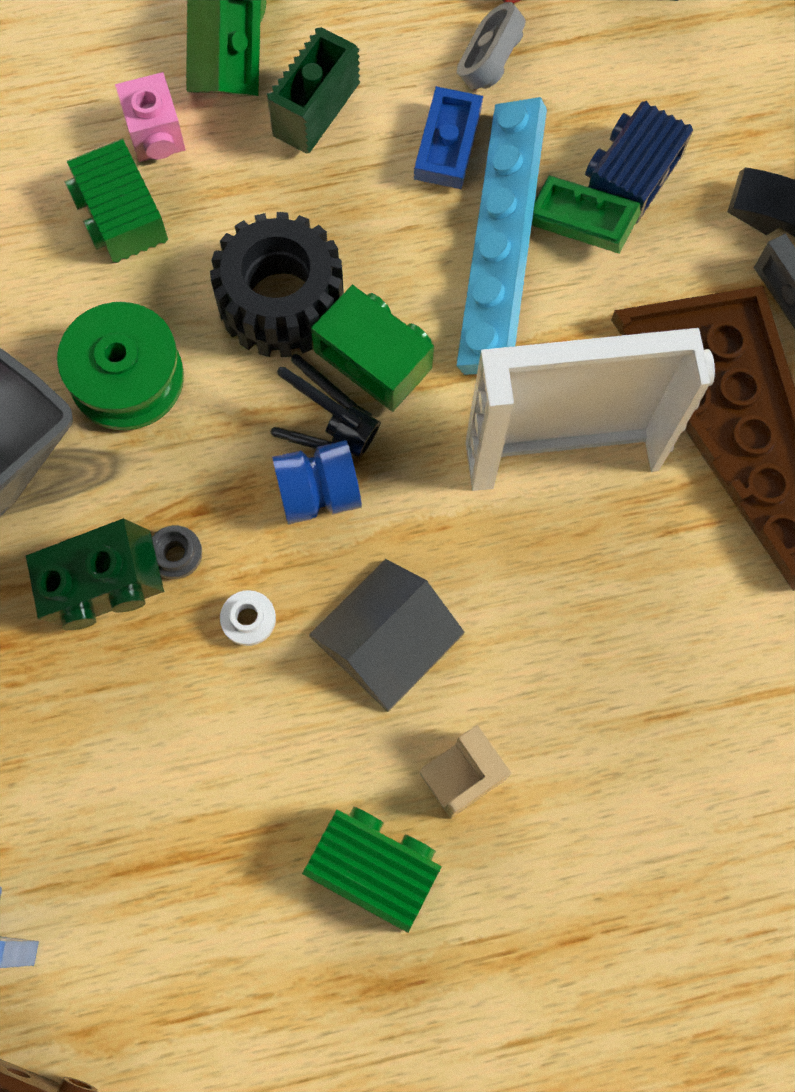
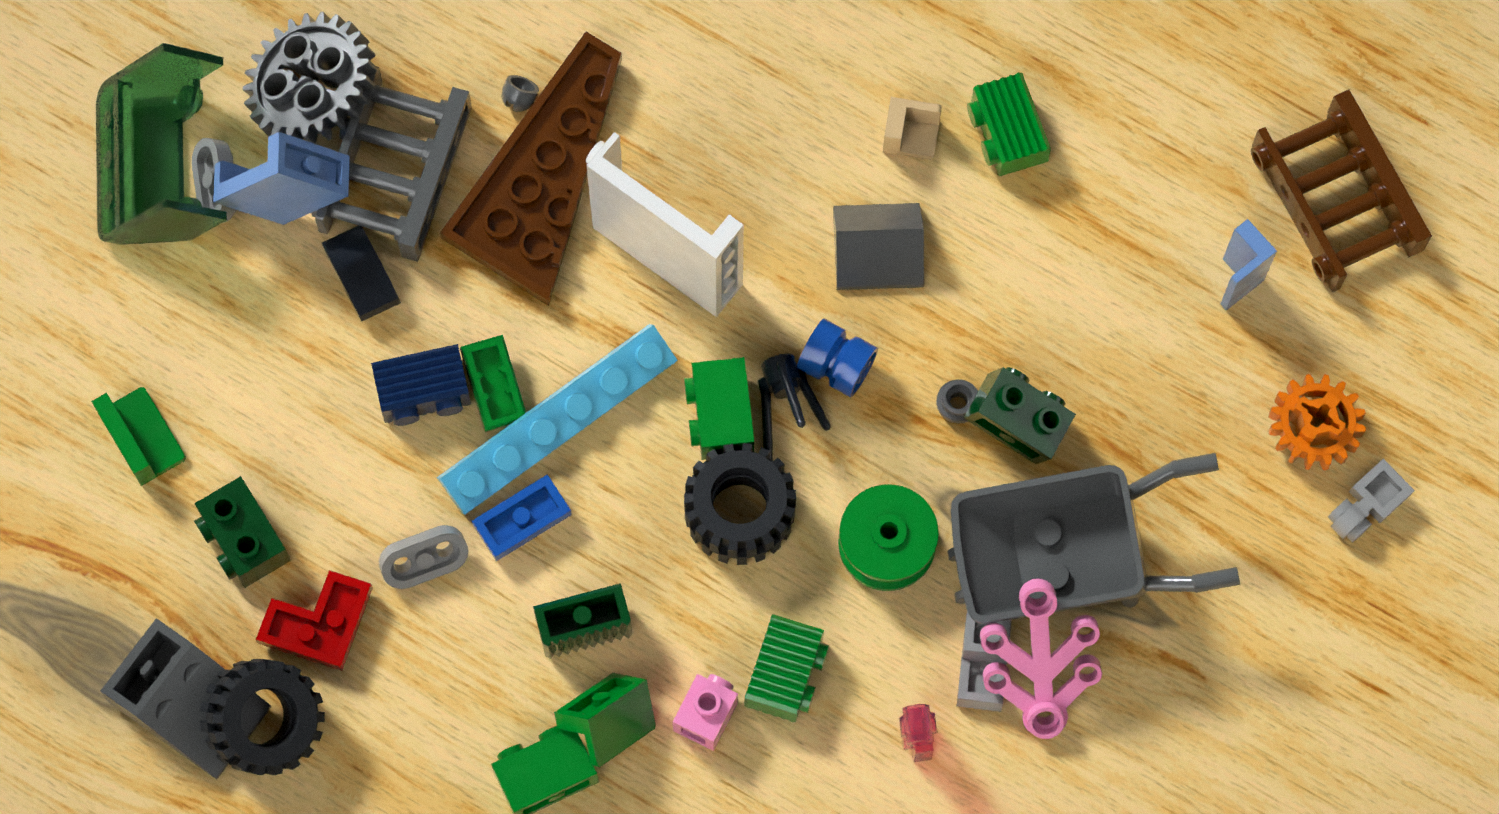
camera: 135 degrees left, 0 degrees up
white plate [220,590,276,646] -> none

